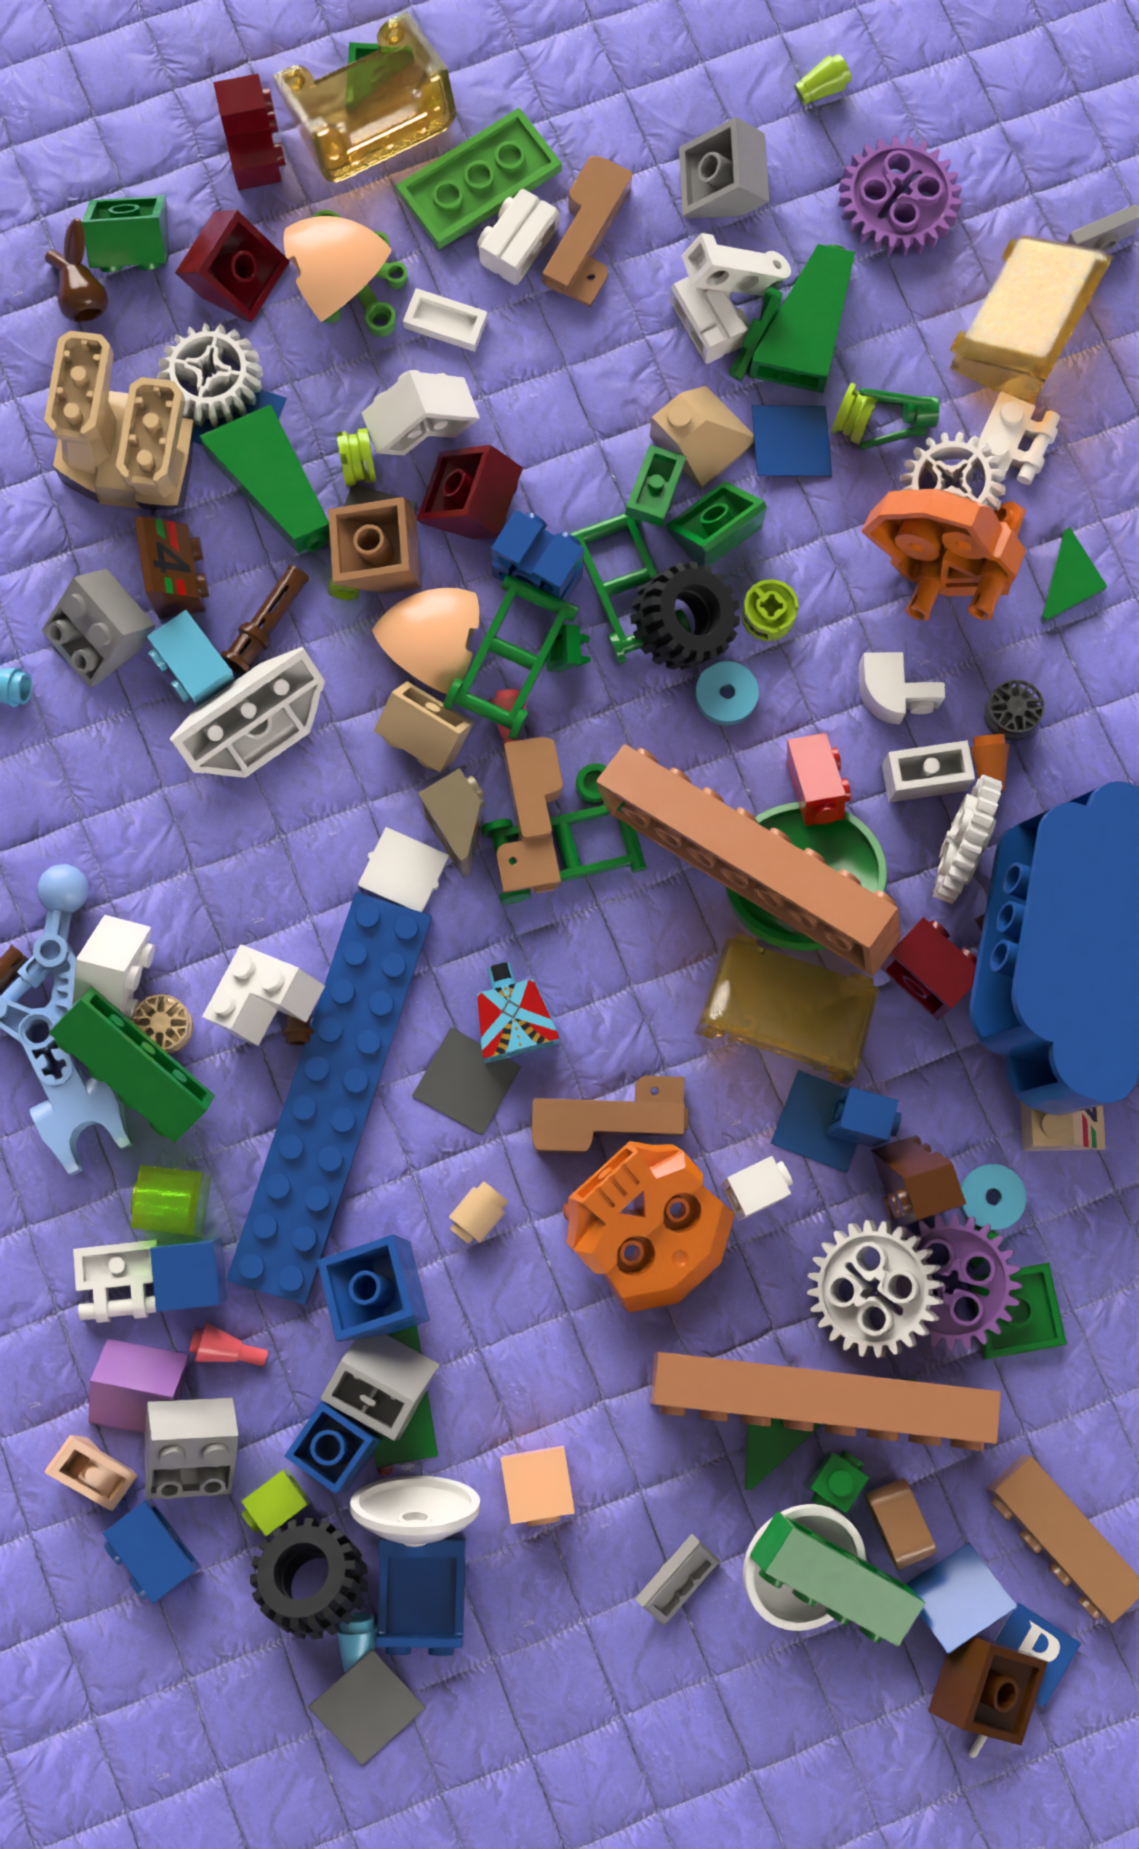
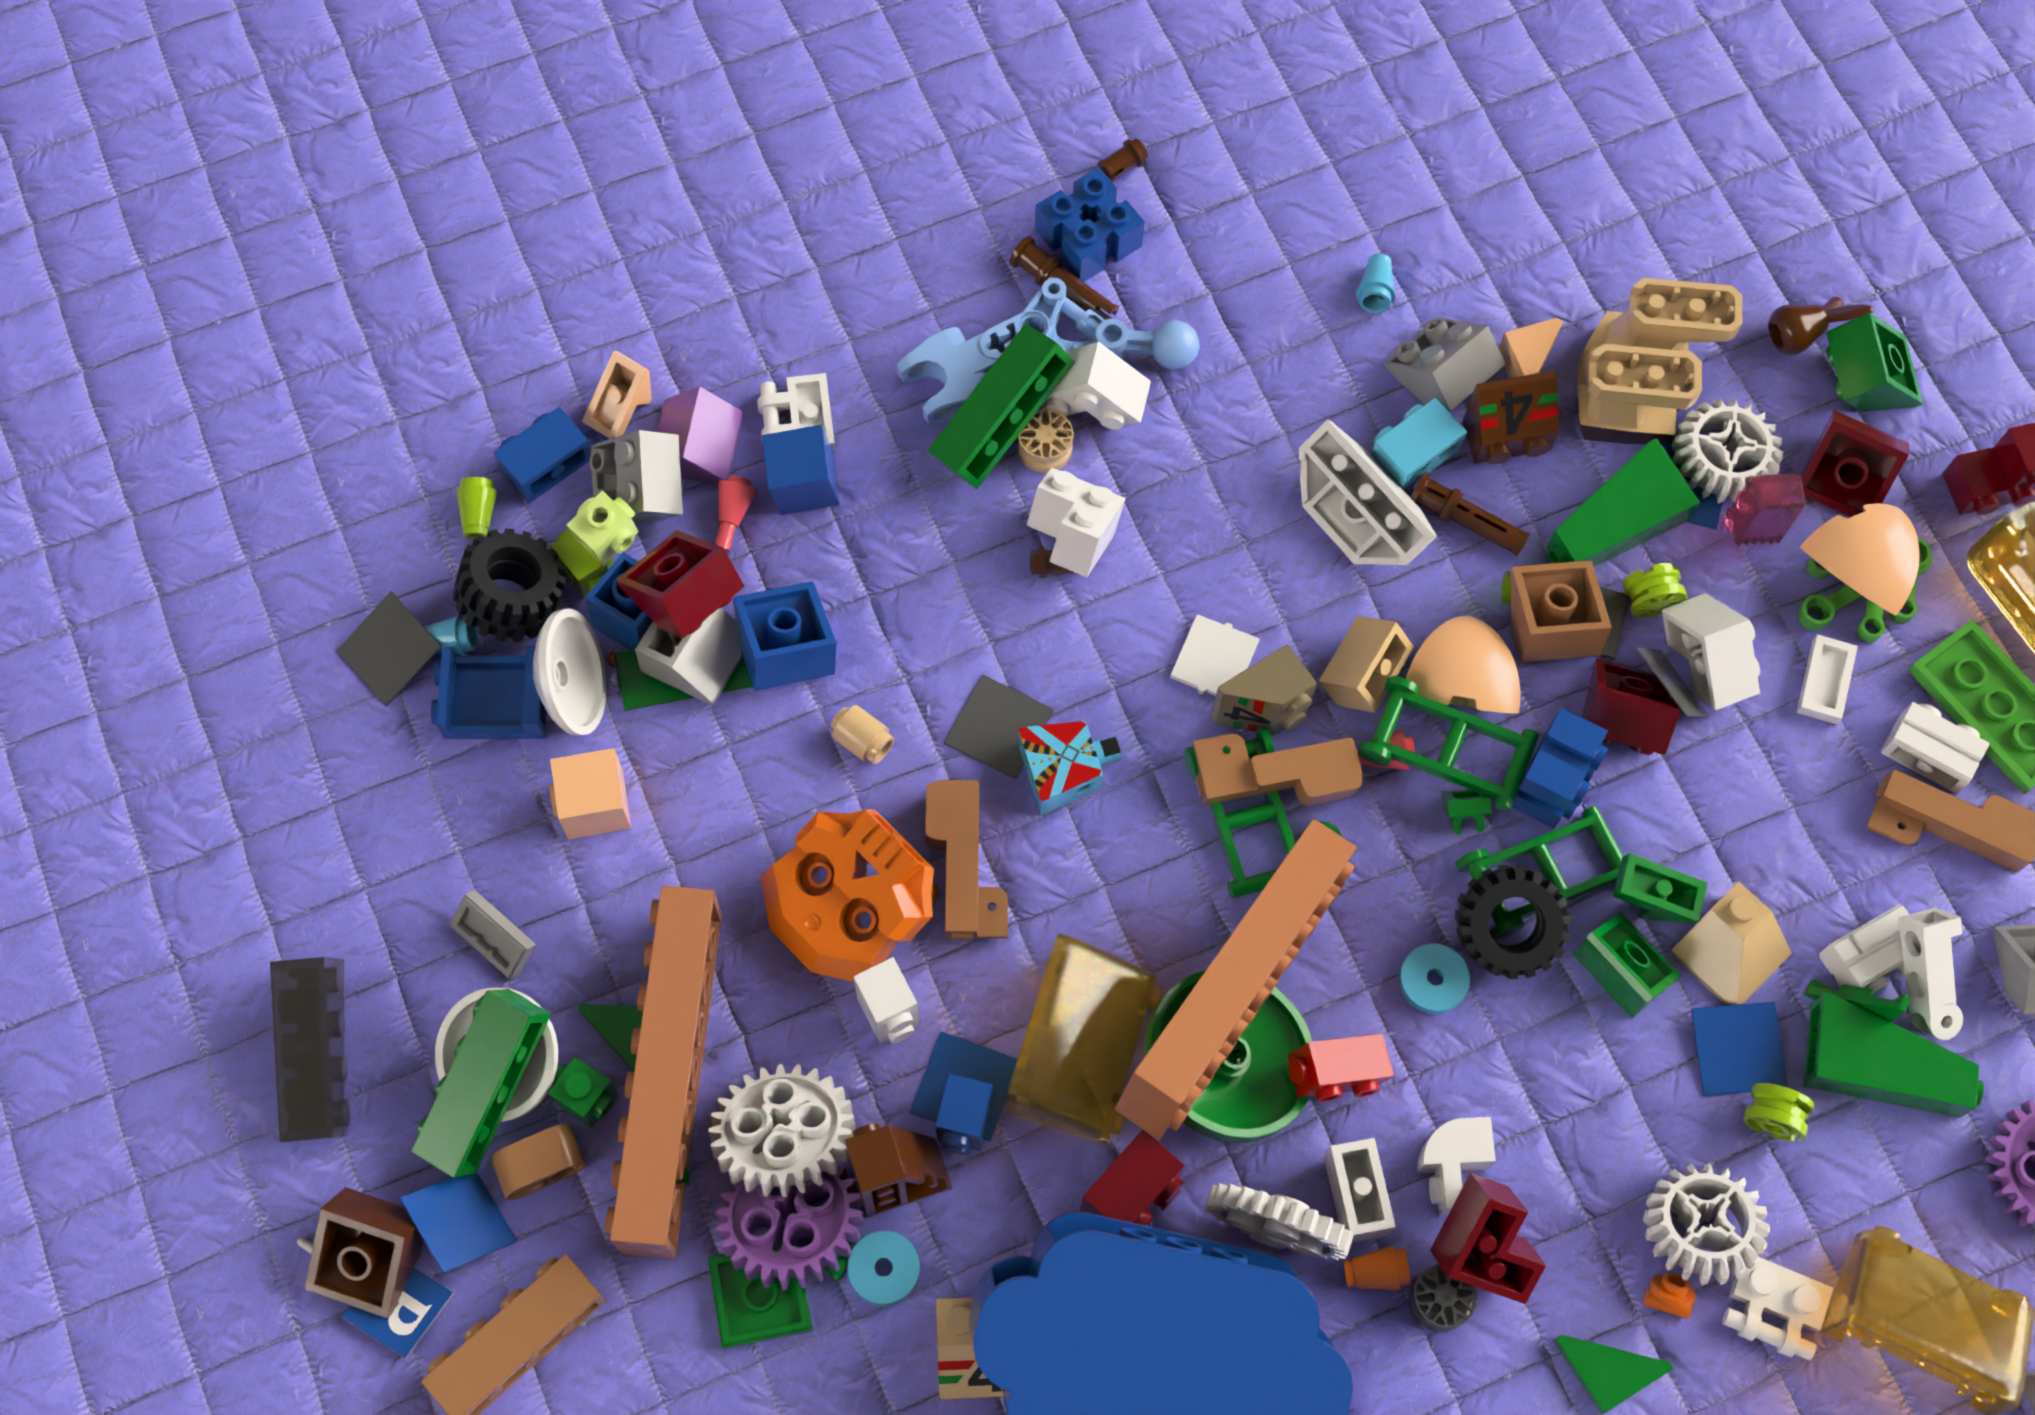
camera: 90 degrees right, 10 degrees down
clear neon green head [130,1165,211,1239] -> none
blue plate [226,892,432,1306] -> none
lime wheel [741,579,799,641] -> none
green plant [859,388,940,449] -> none
orange brick [861,489,1026,621] -> none
none -> clear smoke wedge [270,957,350,1142]
none -> lime cone [456,477,497,539]
none -> yellowish green brick [566,491,639,566]
none -> dark red slope [616,530,744,638]
none -> dark red brick [1430,1173,1546,1304]
none -> light nougat slope [1499,318,1564,378]
none -> dark grey piece [1637,648,1709,717]
none -> clear pink brick [1725,473,1807,546]

